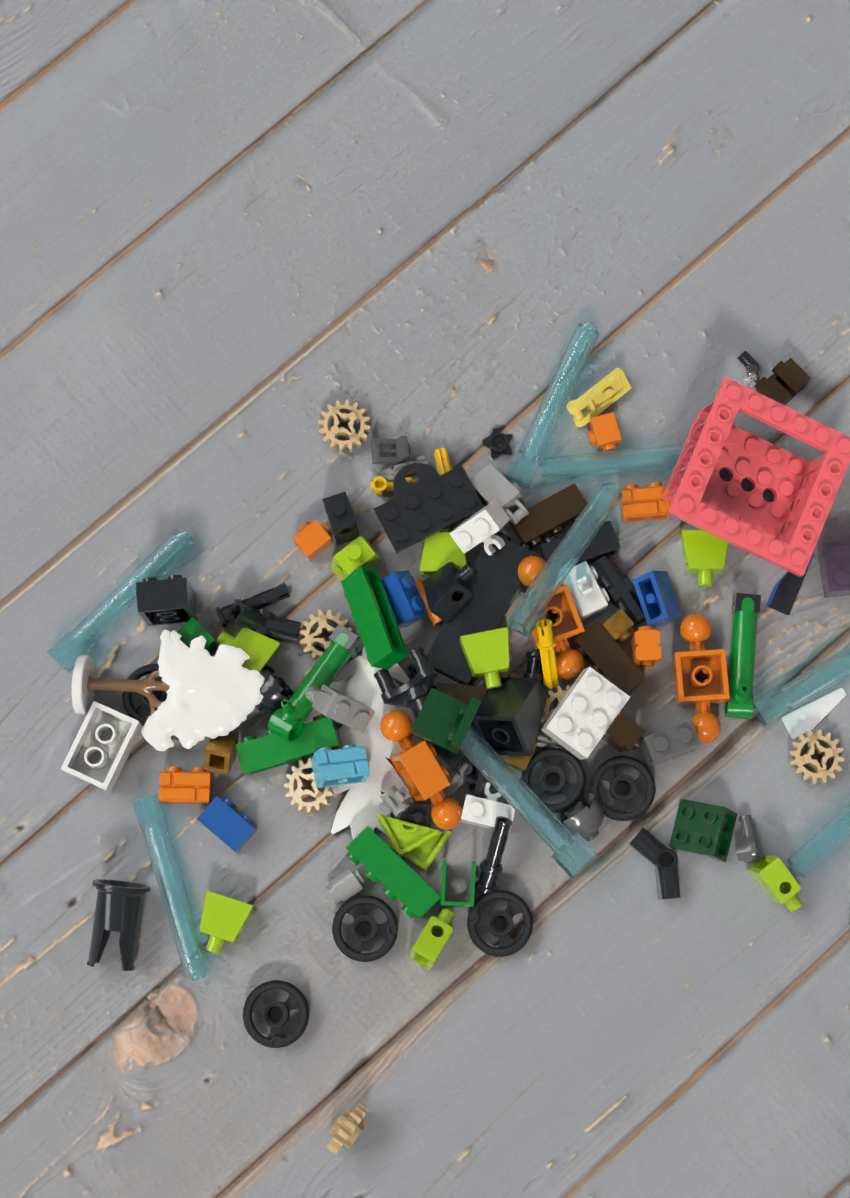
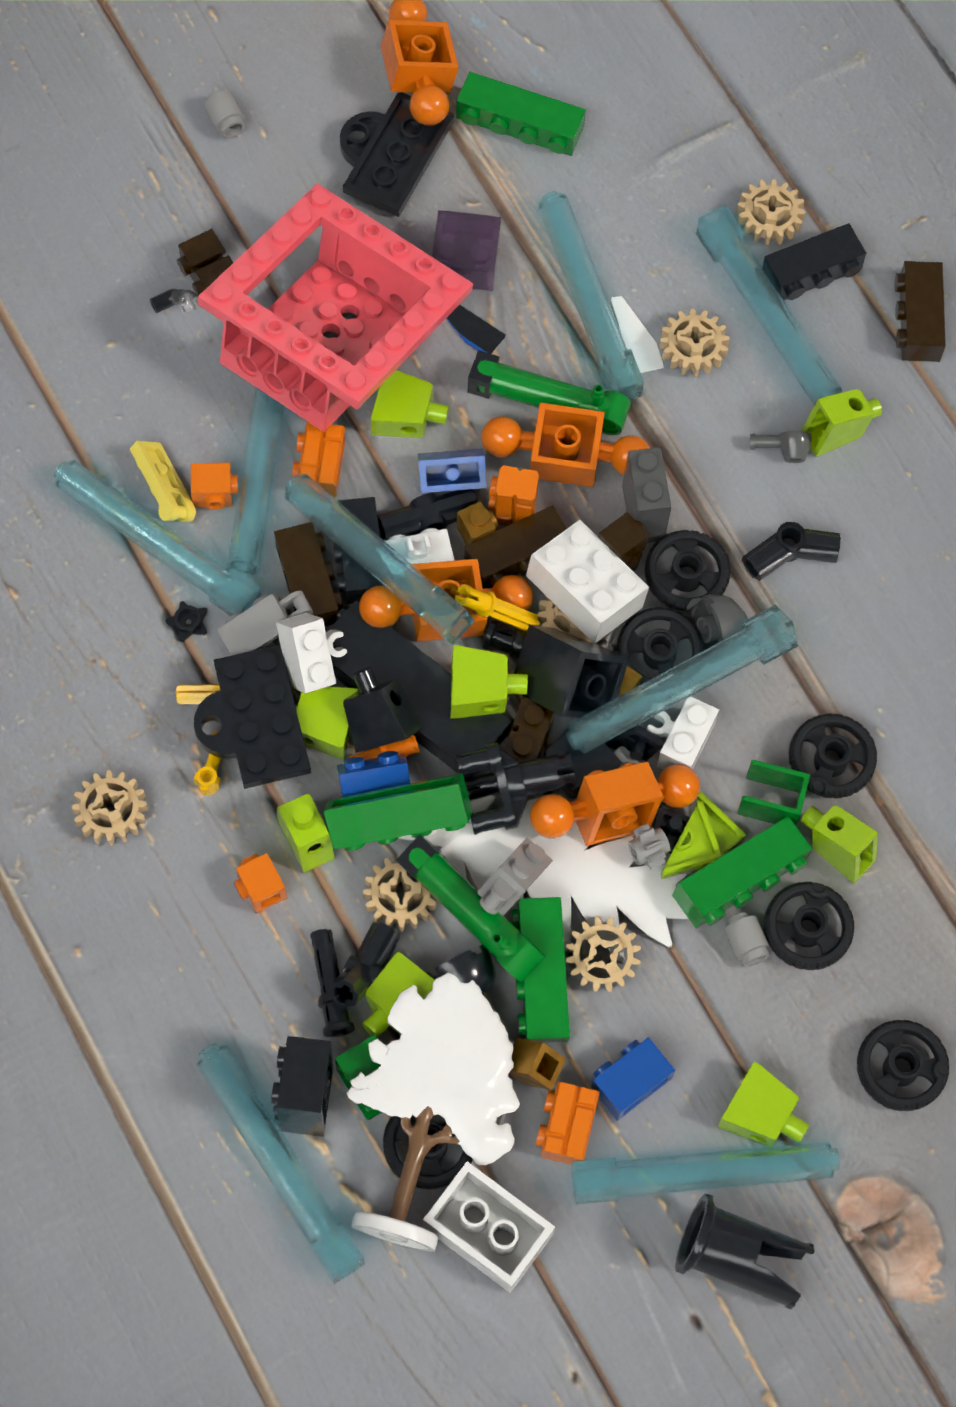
camera: 85 degrees left, 10 degrees down
medium azure brick [311,744,370,788] -> none
black torso [322,491,360,545] -> none
dark grey bracket [371,436,411,465] -> none
light grey axle [382,456,429,482] -> none
dark green bracket [411,688,481,754] -> none
black pin [475,816,512,894] -> none
dark green bracket [669,799,738,862] -> none

